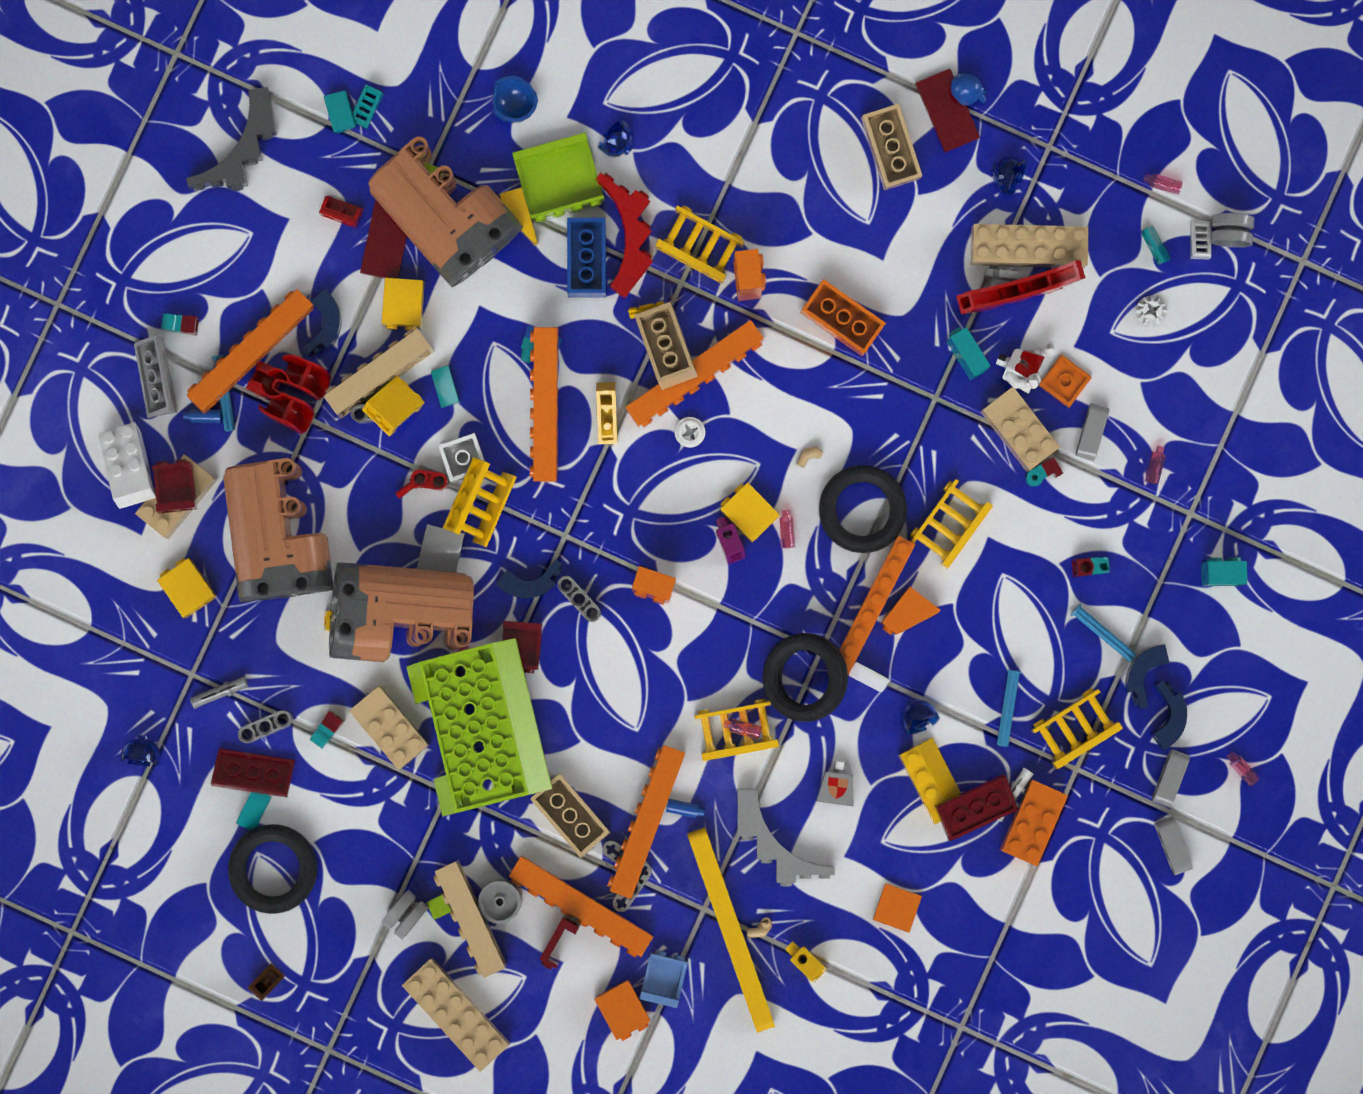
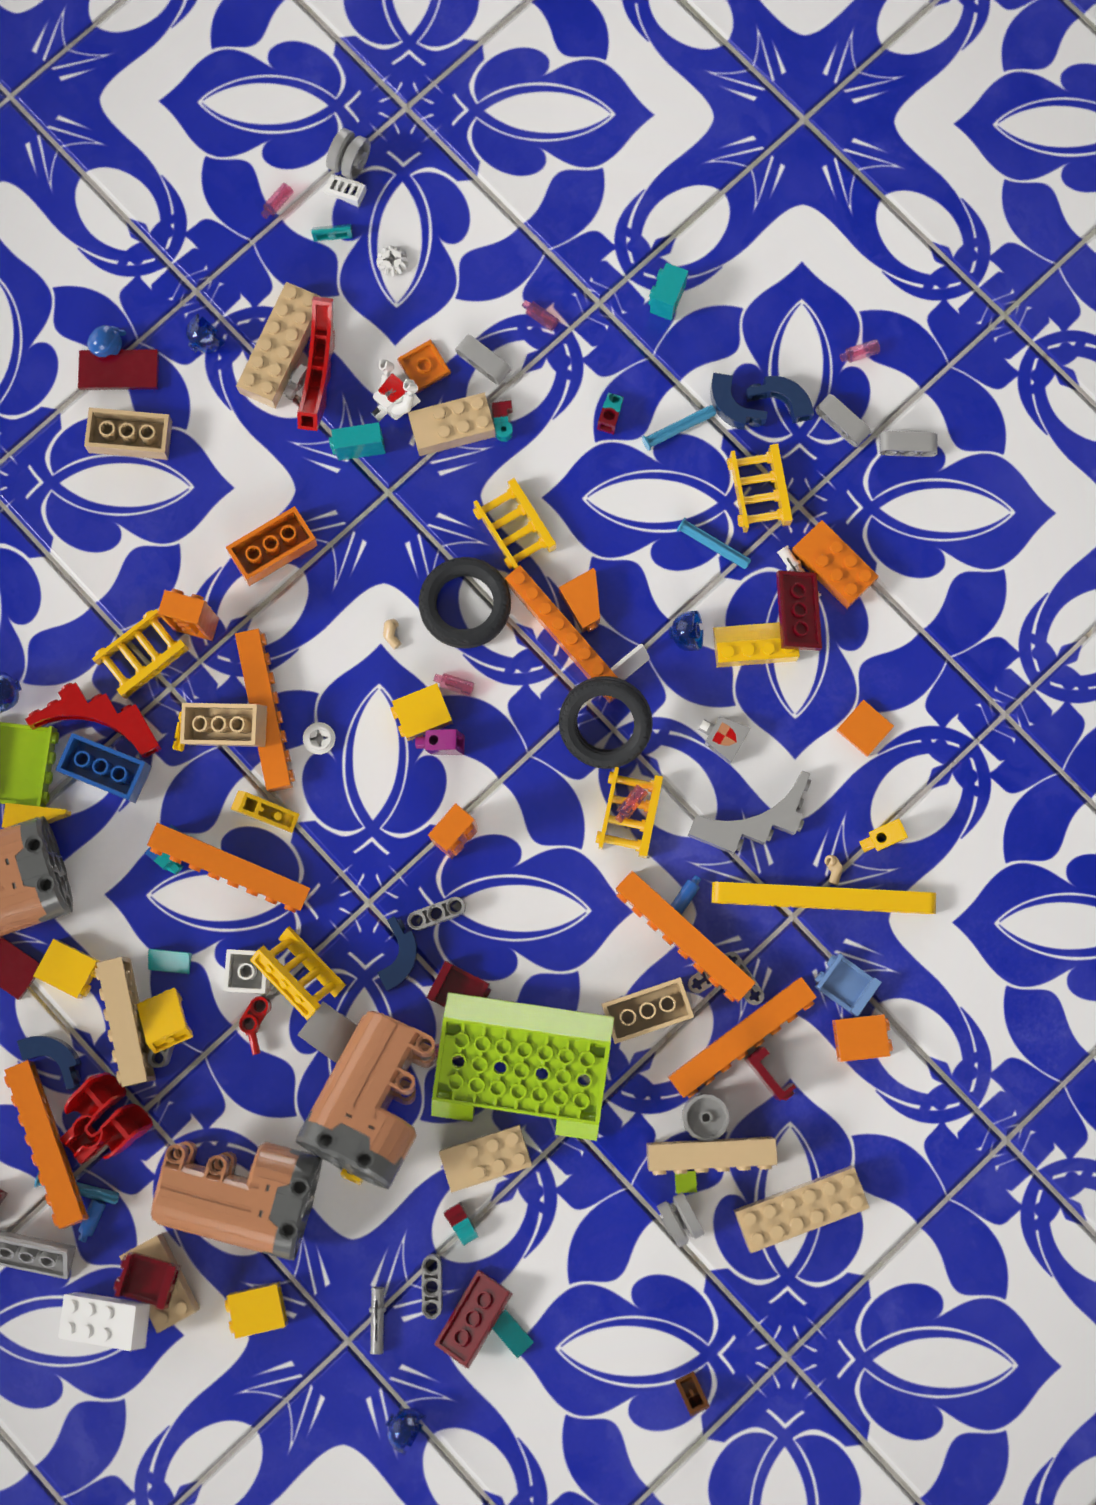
camera: 60 degrees left, 5 degrees down
black tyre [228,824,317,914] -> none

